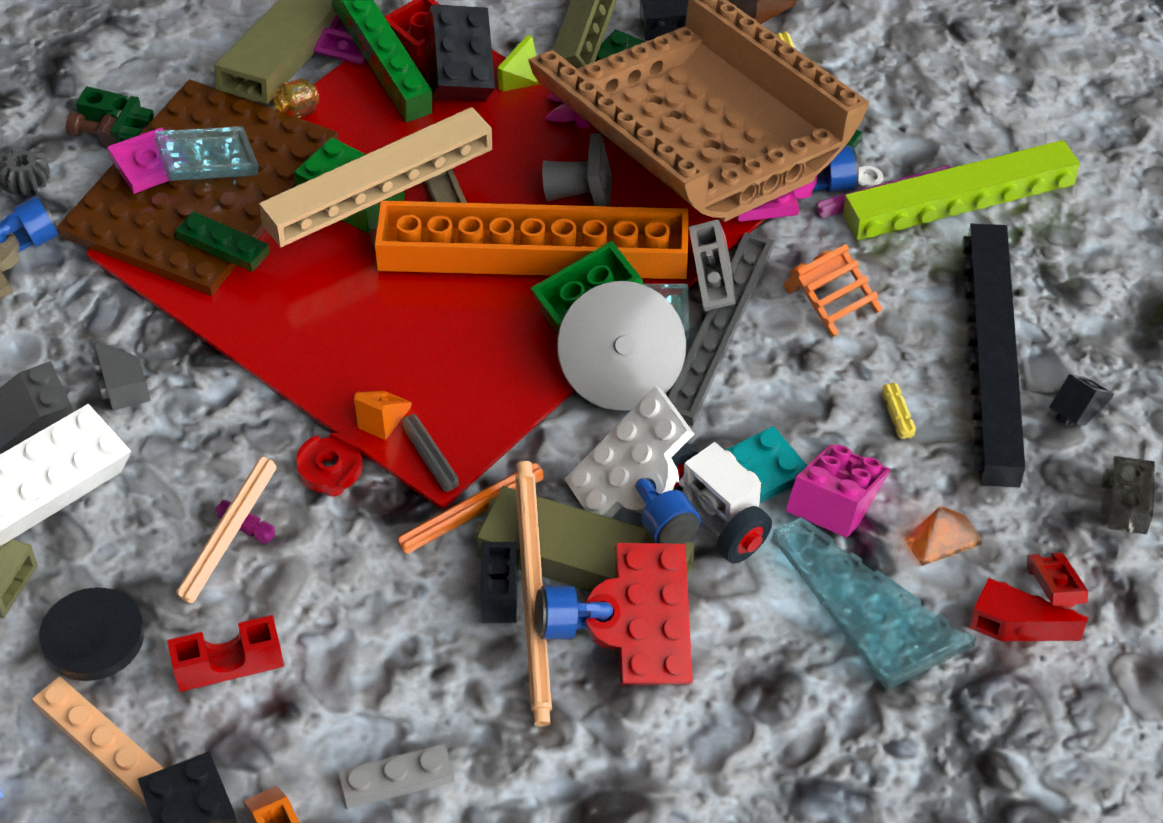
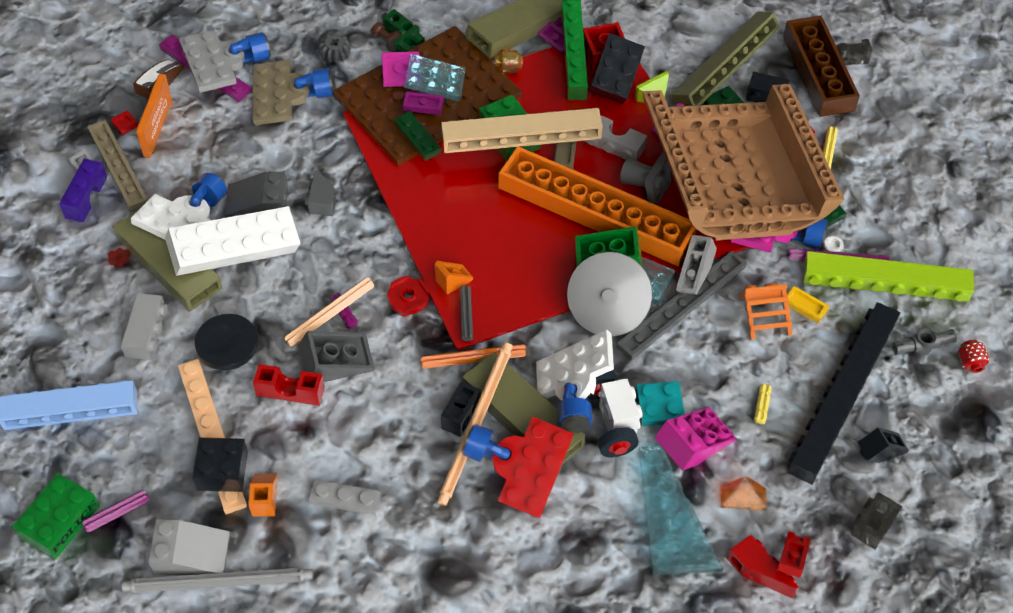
camera: 25 degrees right, 5 degrees up
none -> dark grey slope [298,331,375,382]
none -> magenta plate [403,91,444,115]
none -> light grey arch [584,115,648,161]
none -> yellow tile [782,286,830,324]
none -> dark grey pin [892,328,957,356]
none -> red head [957,340,990,373]

